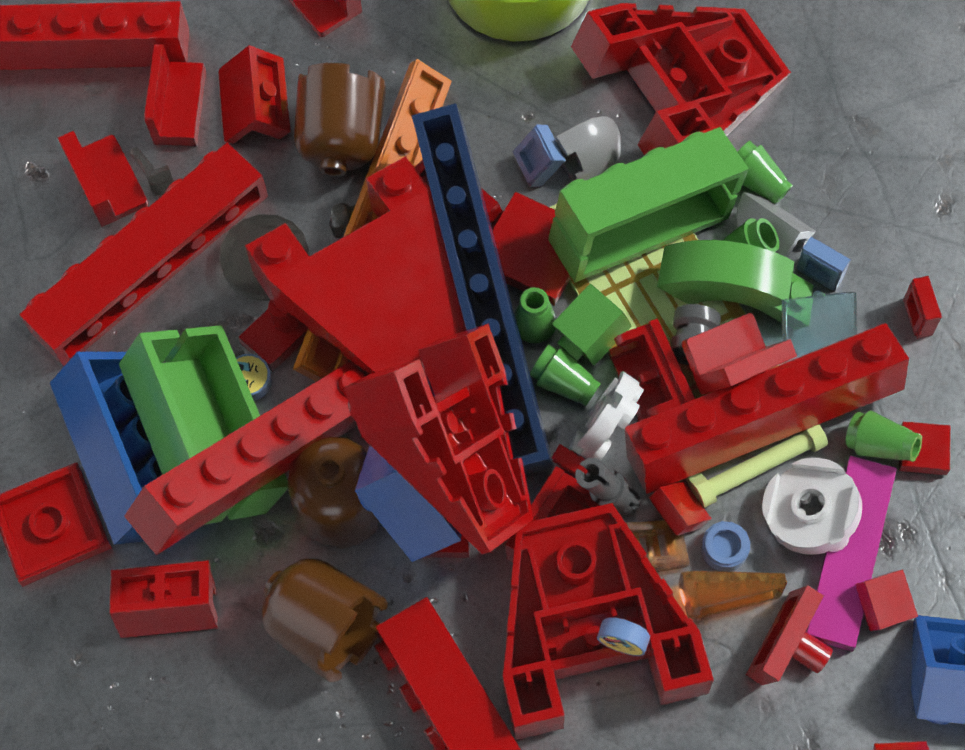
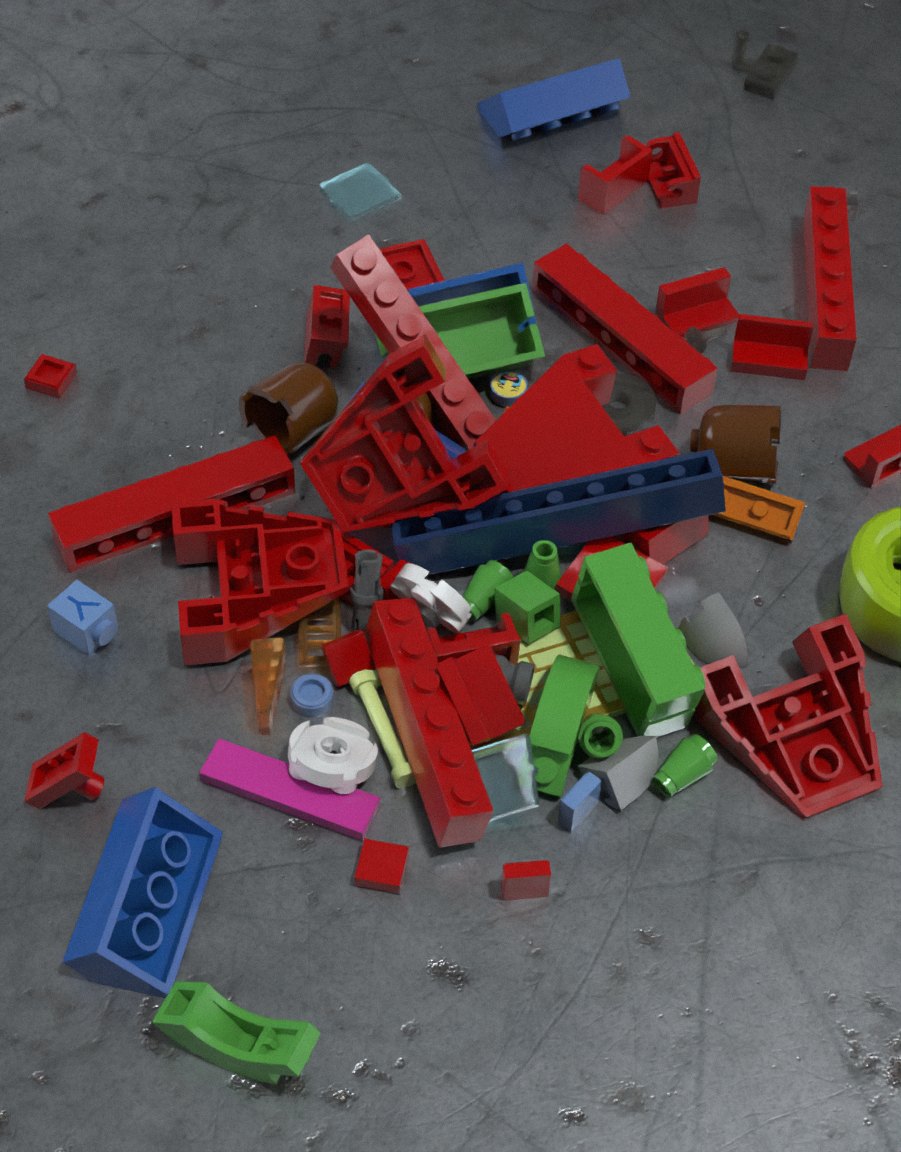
camera: 90 degrees right, 15 degrees down
red panel [218,45,291,144] -> none
medium blue tile [512,125,566,187] -> none
medium blue tile [597,617,650,656] -> none
red tile [746,585,833,685] -> none
bright green cone [846,410,922,462] -> none
red tile [855,569,918,631] -> none

